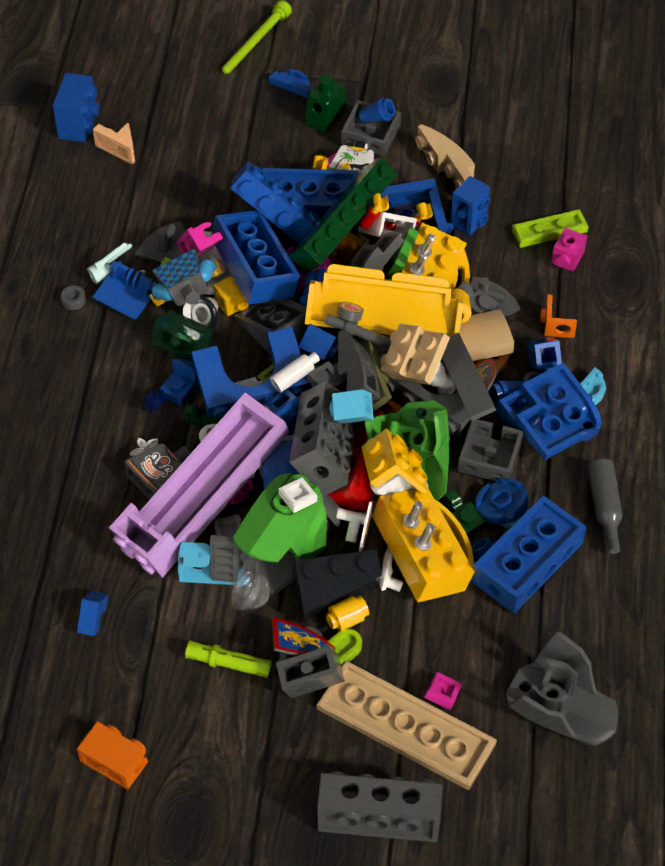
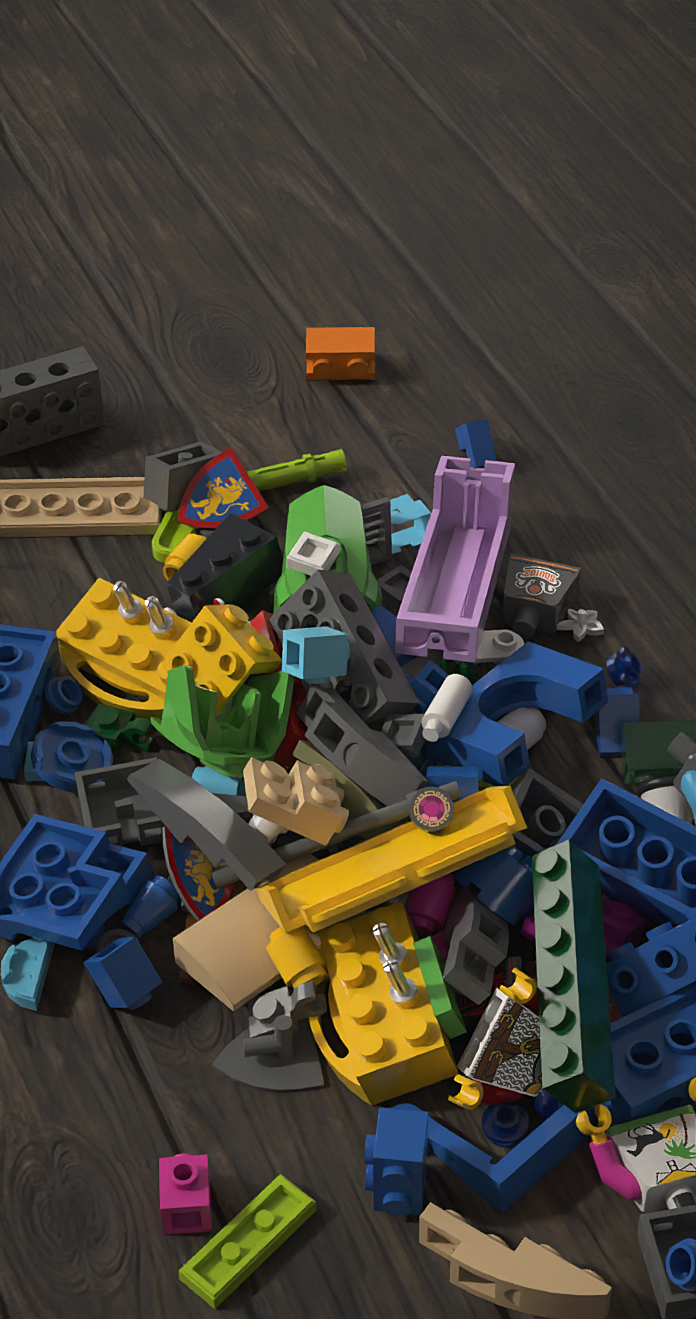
camera: 150 degrees right, 10 degrees down
dark pink tile [424,671,462,710] -> none
orange bracket [540,295,577,338] -> none

